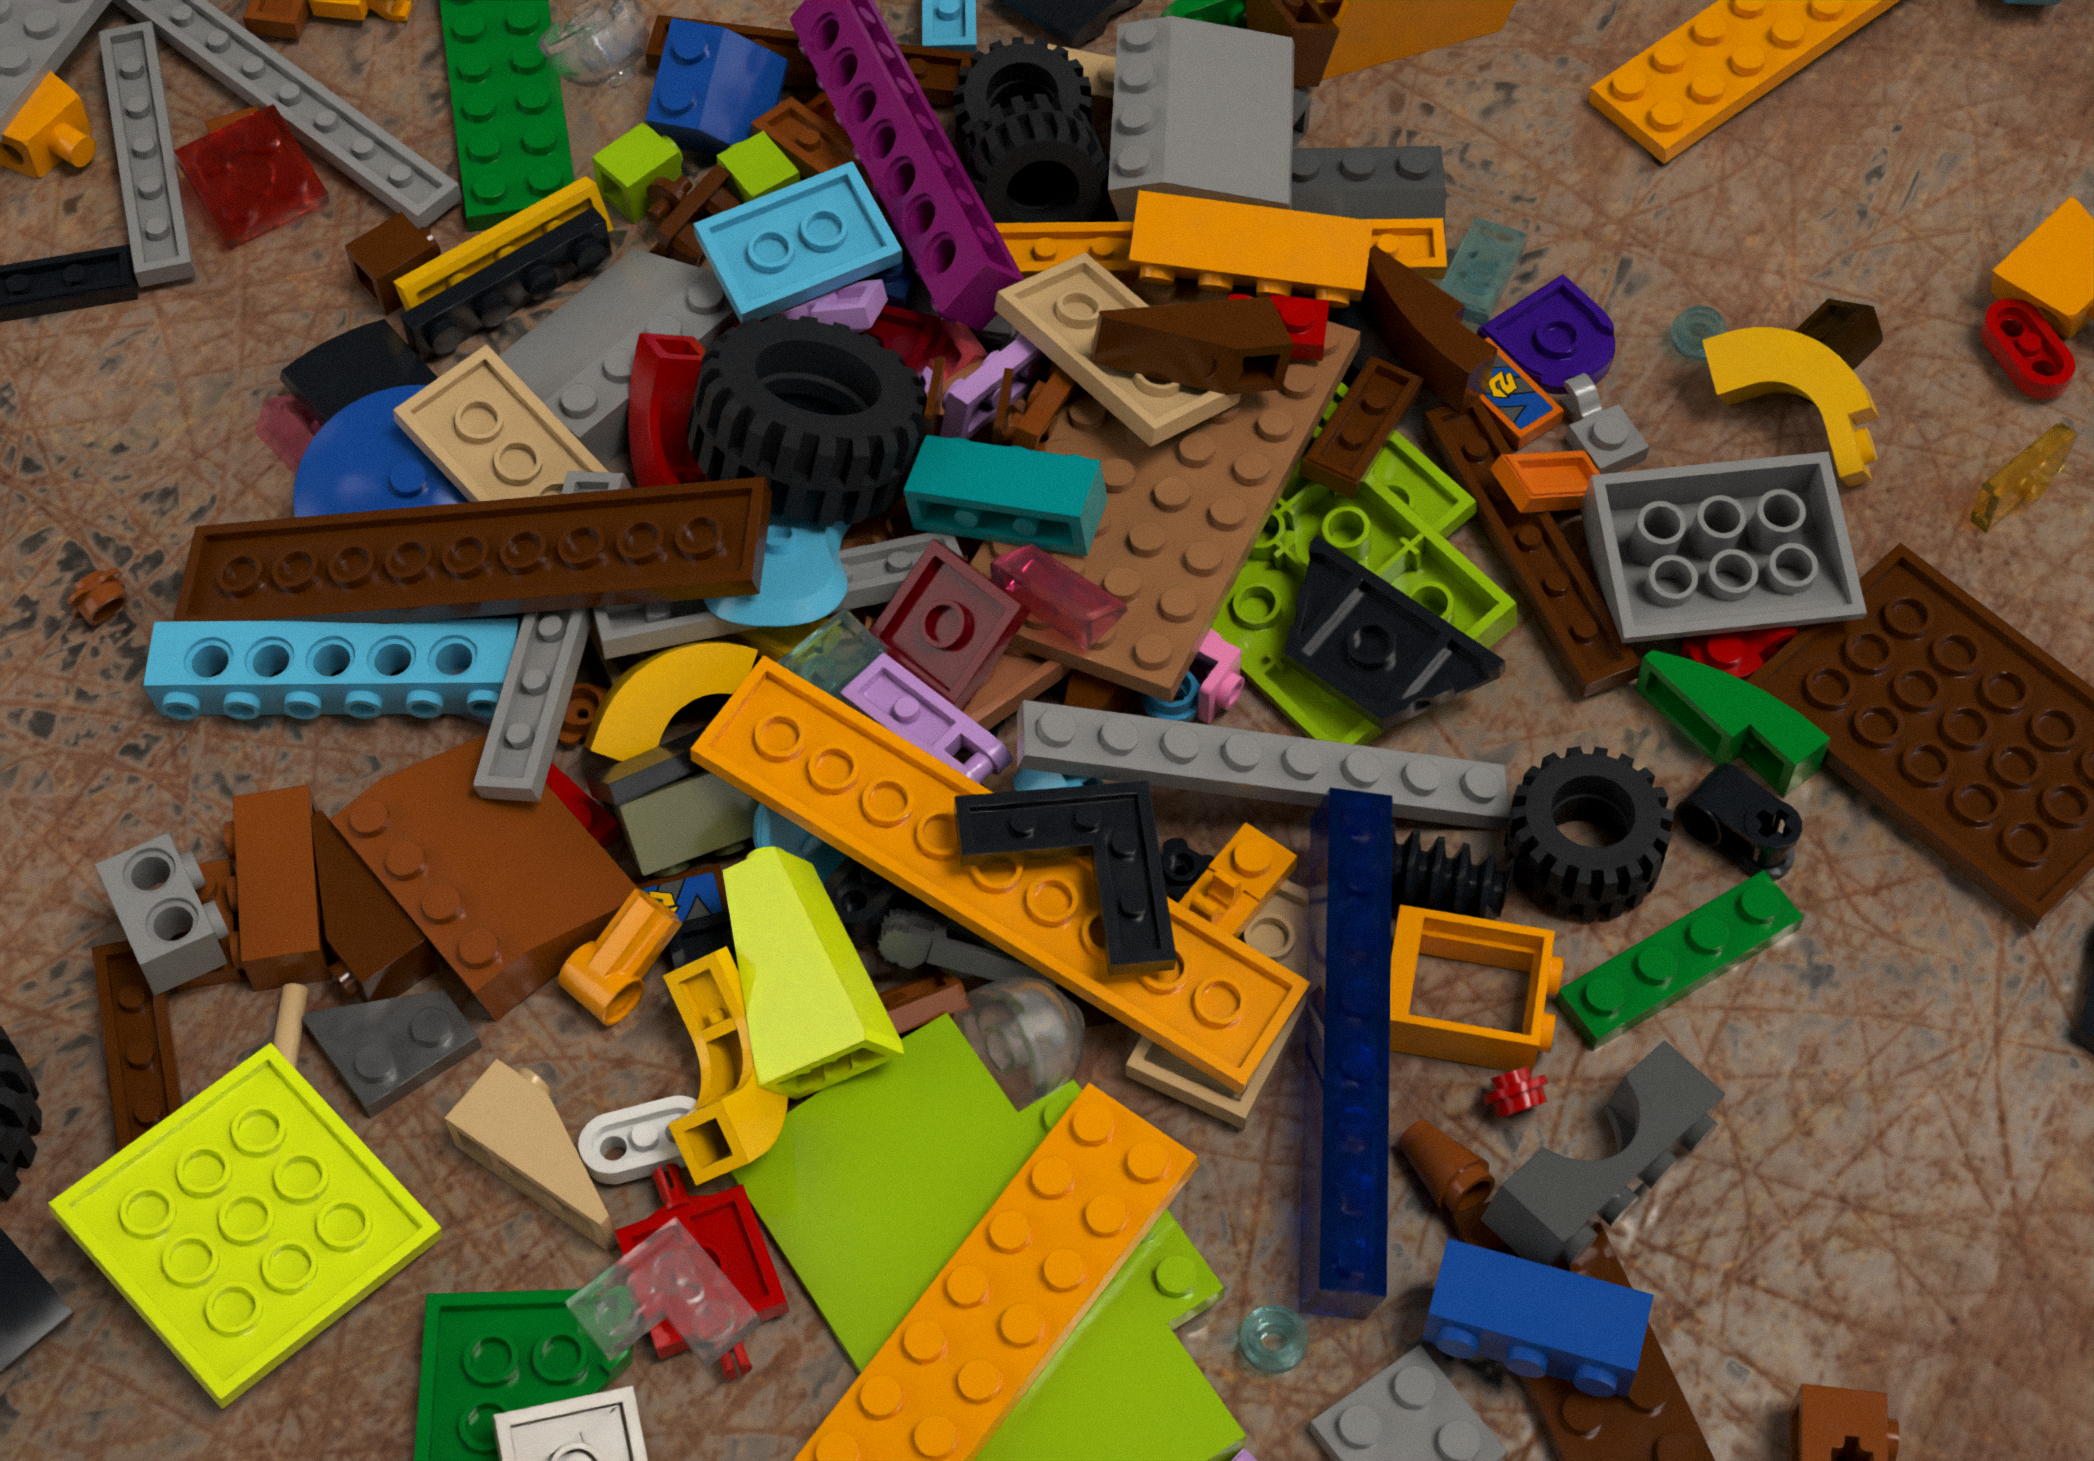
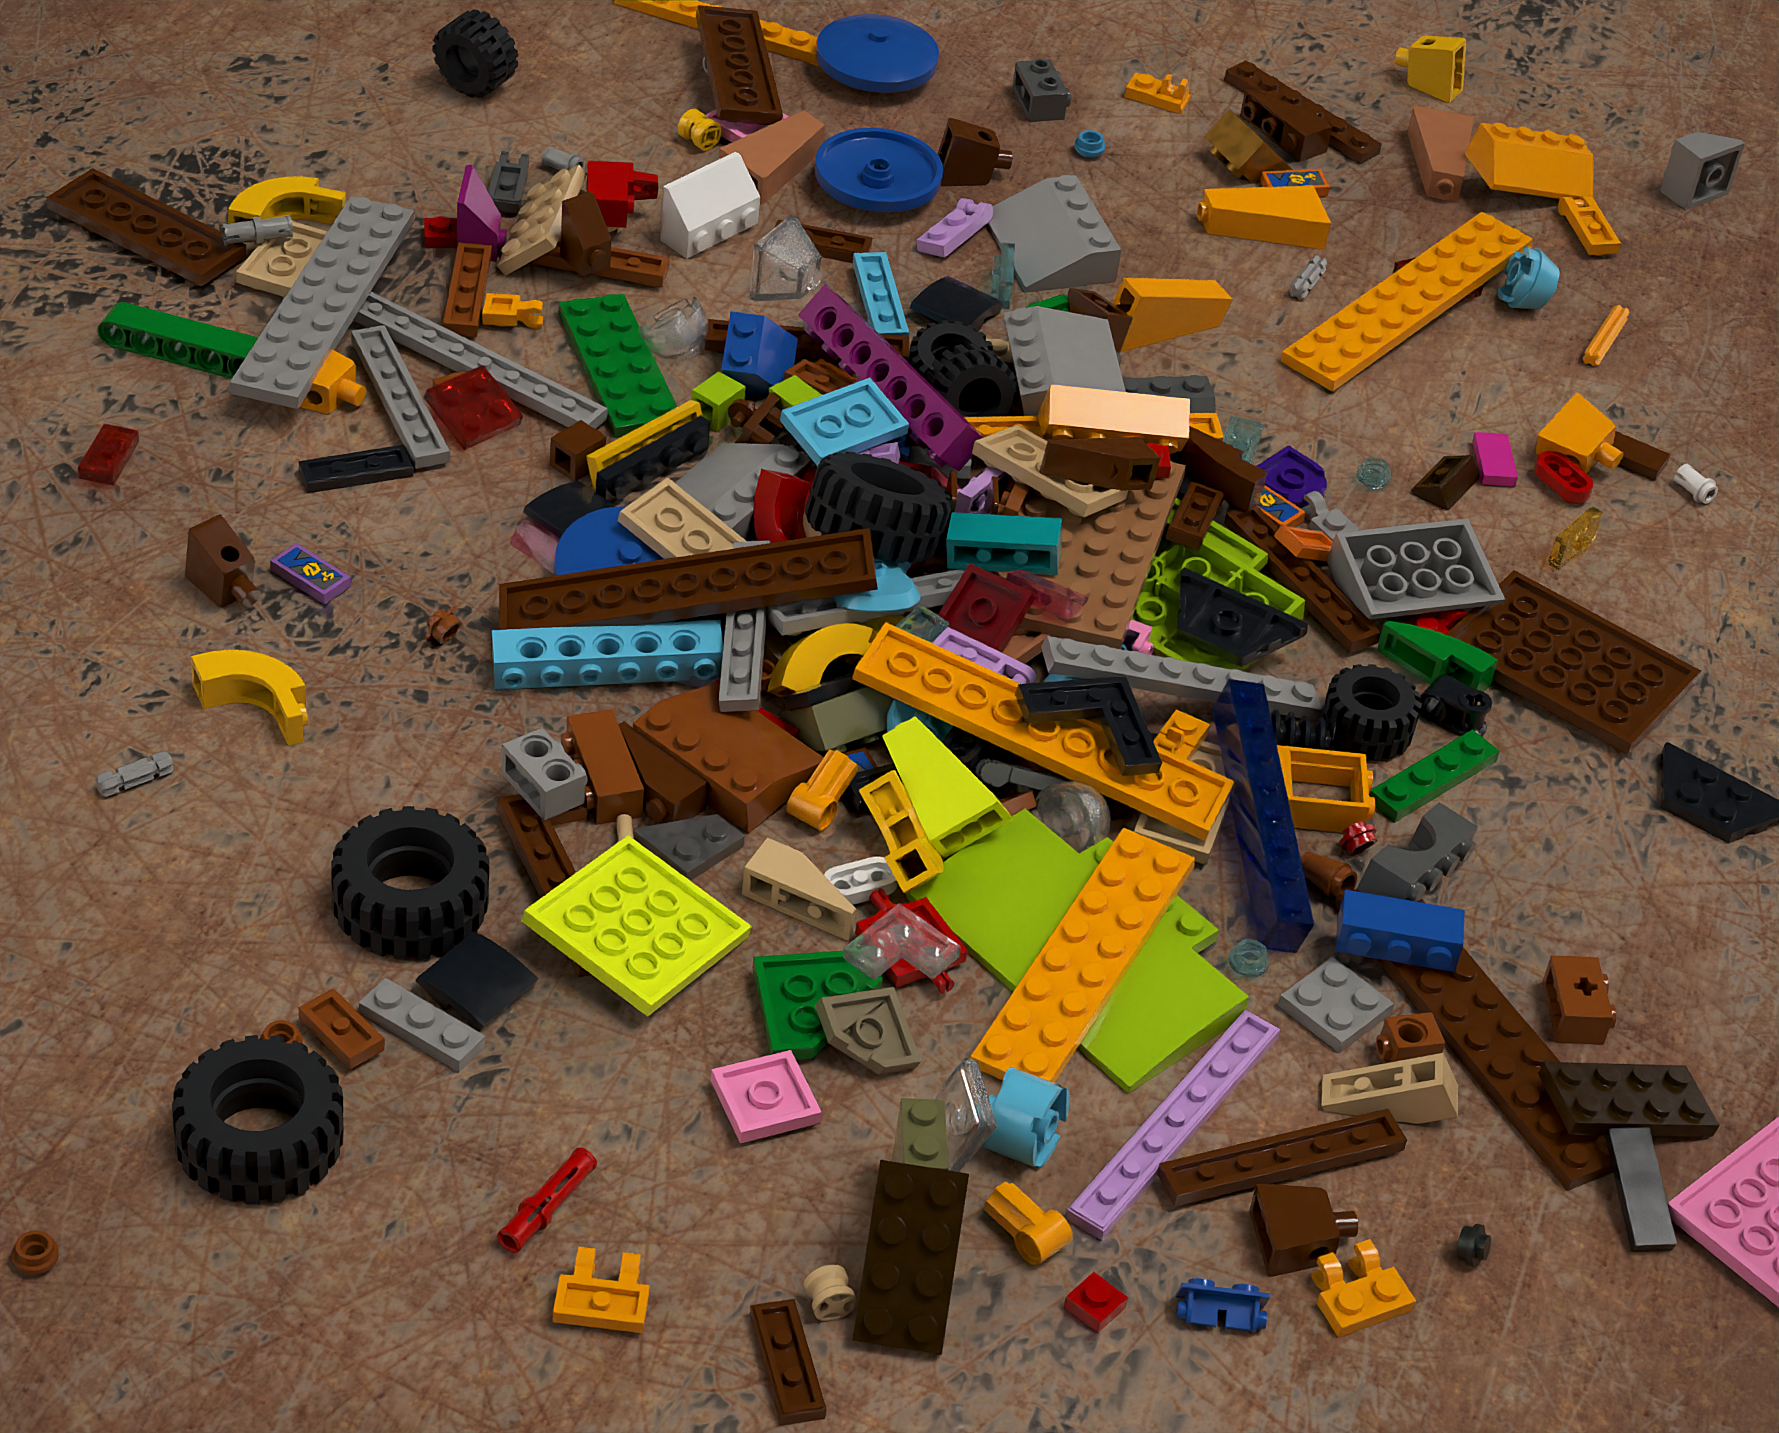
camera: 15 degrees left, 15 degrees down
yellow arch [1702,327,1880,487] -> none
none -> dark pink tile [1472,432,1518,487]

